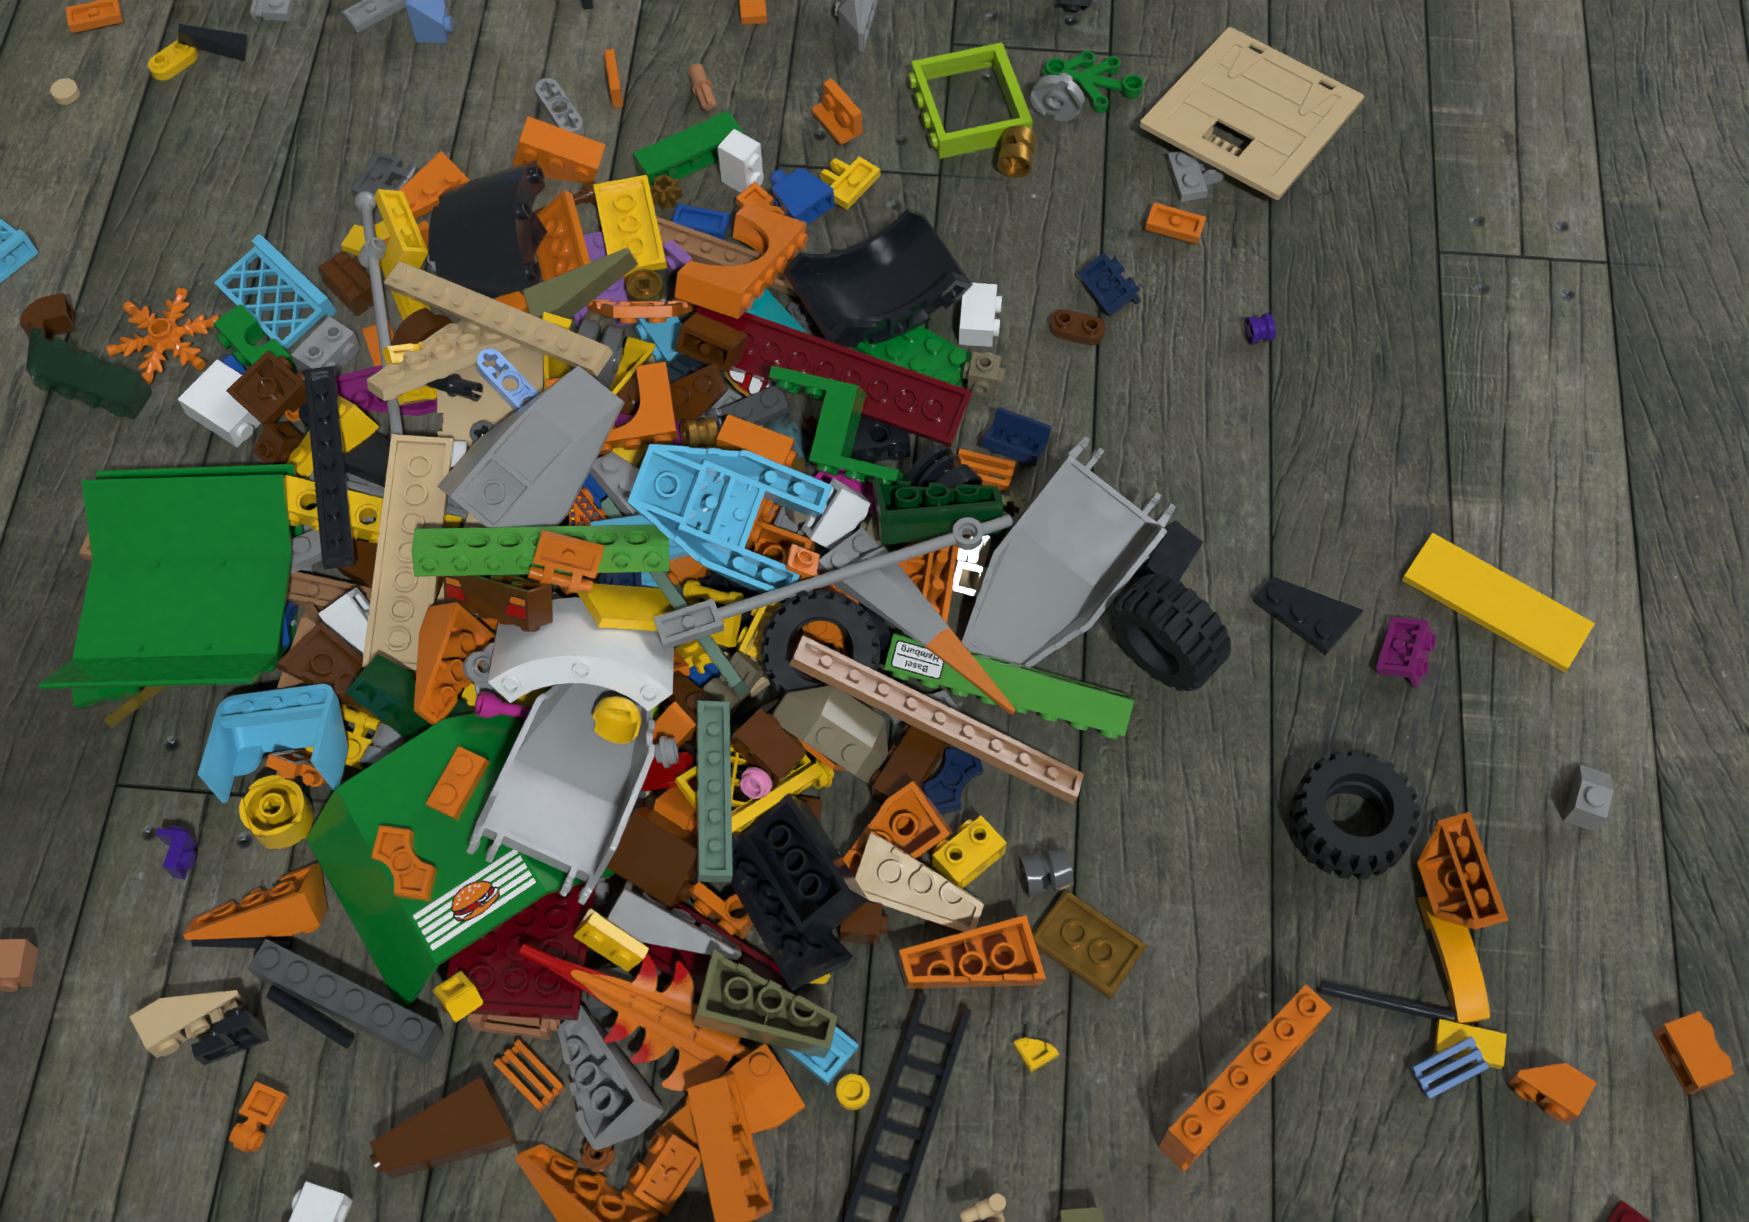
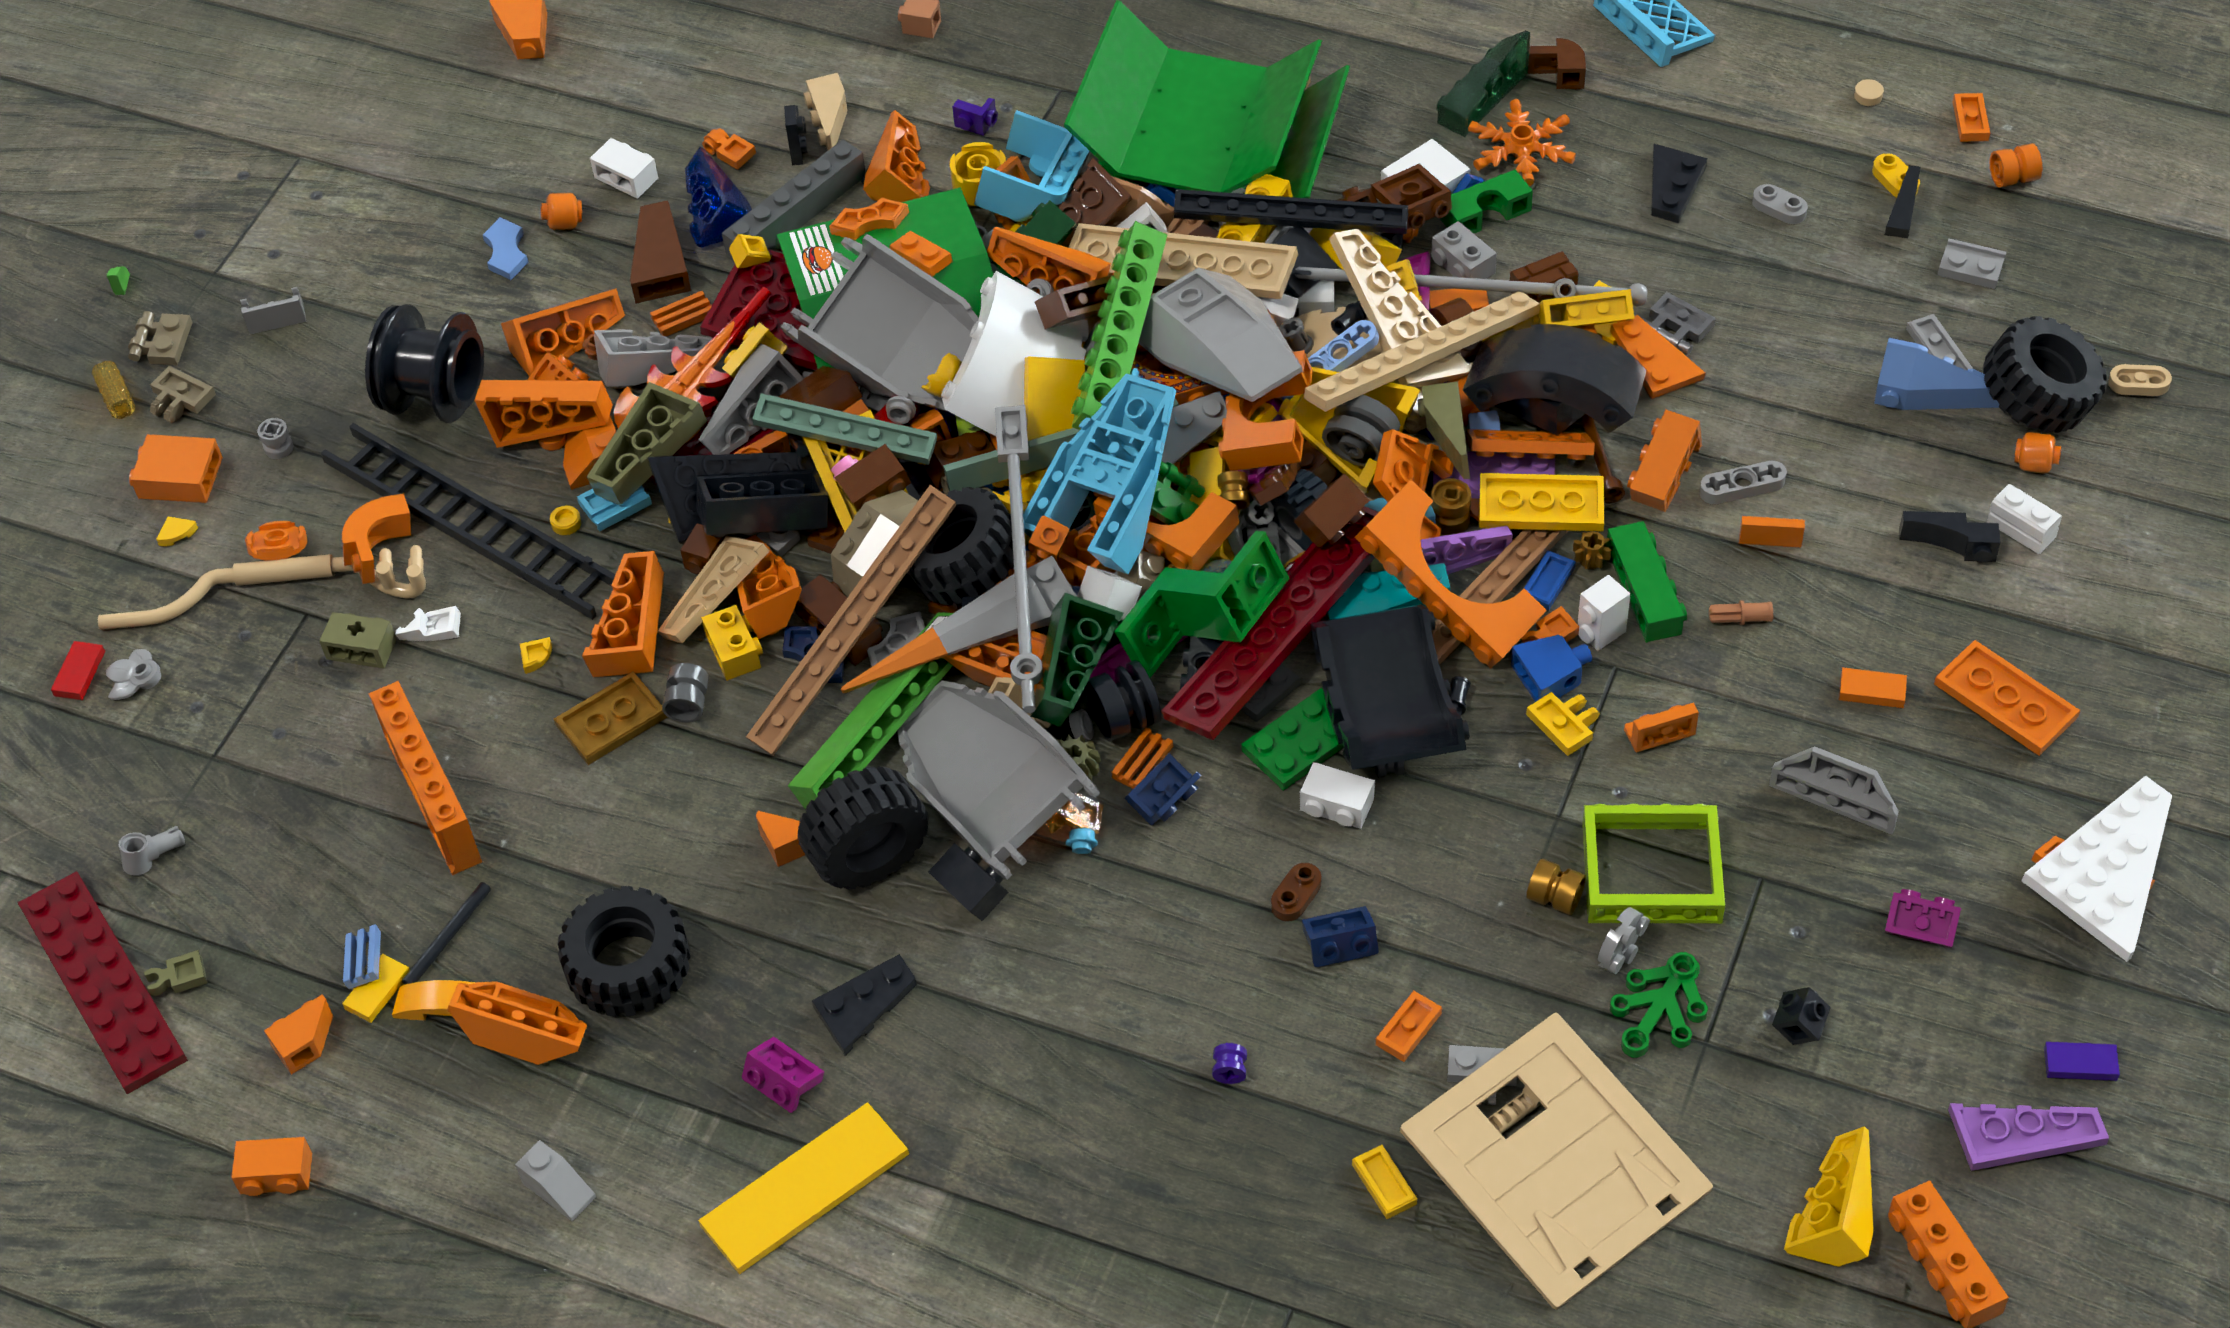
camera: 110 degrees right, 10 degrees down
medium azure fence [214,233,338,350] -> none
orange plate [527,530,604,593] -> none
dark tan brick [963,352,1005,399] -> none
none -> white slope [395,606,461,641]
none -> clear blue wedge [685,147,752,248]
none -> orange slope [756,811,805,867]
none -> yellow tile [1352,1145,1417,1219]
none -> black wing [1651,143,1708,223]
none -> light grey plate [1752,184,1808,224]

